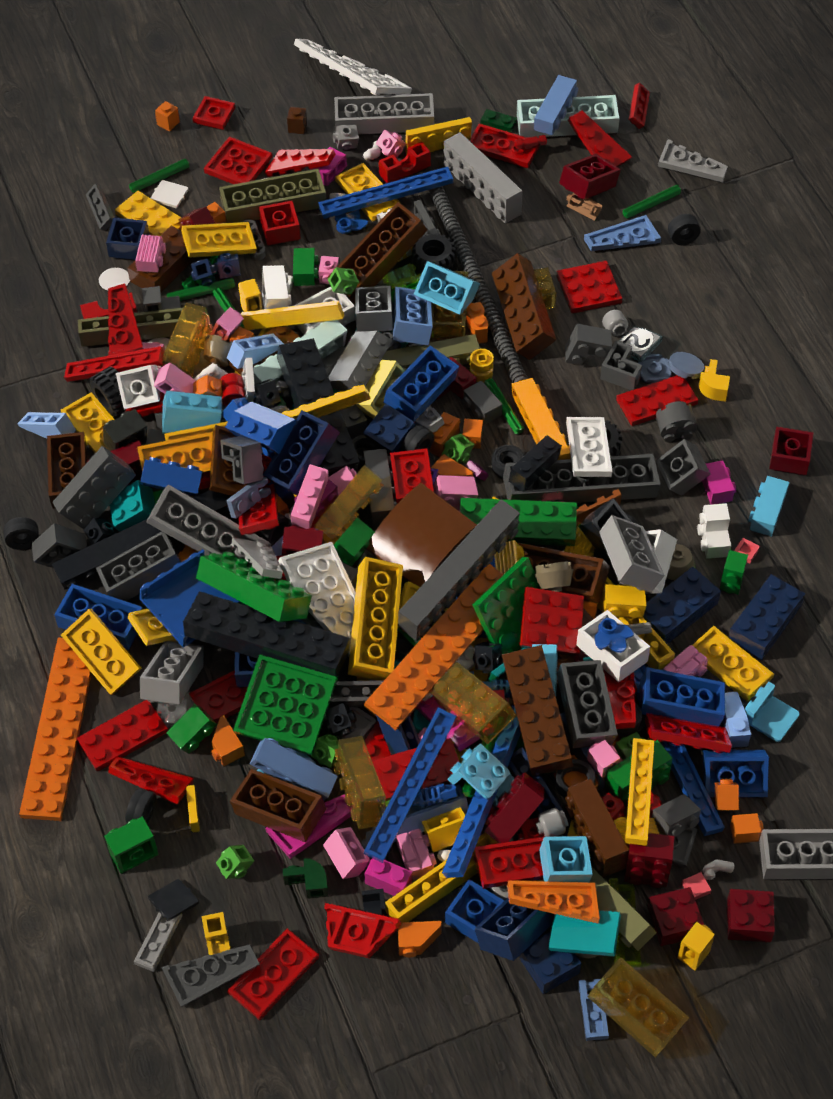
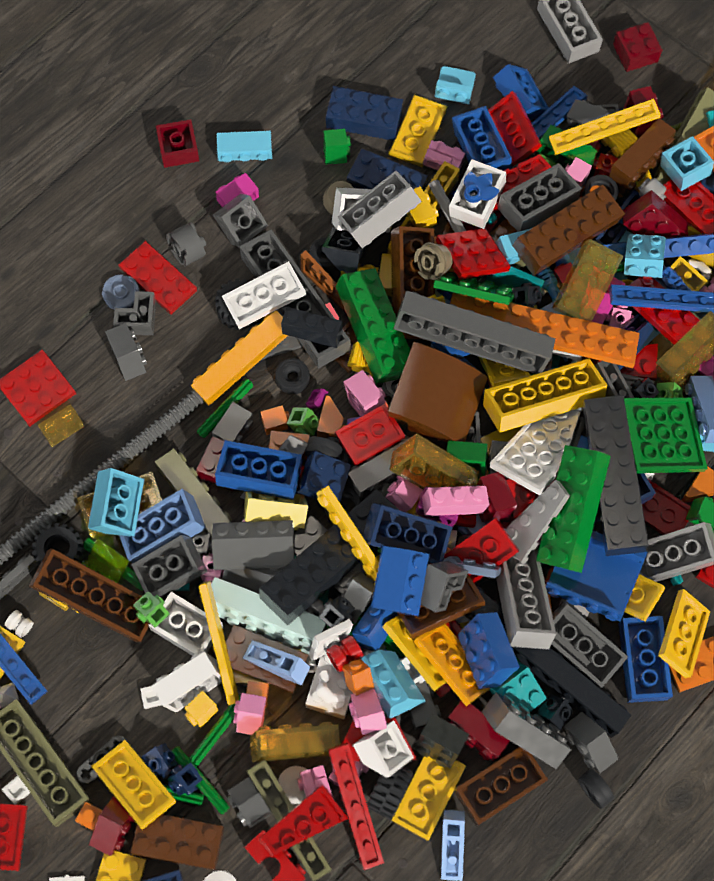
camera: 120 degrees left, 15 degrees up
bright pink brick [135,235,166,272] -> none
dark tan cone [203,335,233,367] -> none
red brick [259,201,301,245] -> none
green brick [293,248,319,286] -> none
bright pink brick [319,256,339,284] -> none
blue plate [335,210,368,234] -> none
orange brick [466,302,488,344] -> none
yellow wheel [470,349,494,383] -> none
reddish brown brick [492,253,556,360] -> none
light grey head [602,310,628,336] -> none
slope [619,326,663,363] -> none
dark red brick [647,887,704,946] -> none
sand blue tile [668,352,704,379] -> none
yellow brick [677,922,715,971] -> none
coral tile [682,872,711,900] -> none
white brick [697,503,731,559] -> none
yellow brick [699,359,730,402] -> none
white arm [703,859,734,880] -> none
orange brick [715,779,739,810] -> none
light blue slope [722,692,751,748] -> none
orange brick [730,813,764,844] -> none
coral tile [734,538,760,564] -> none

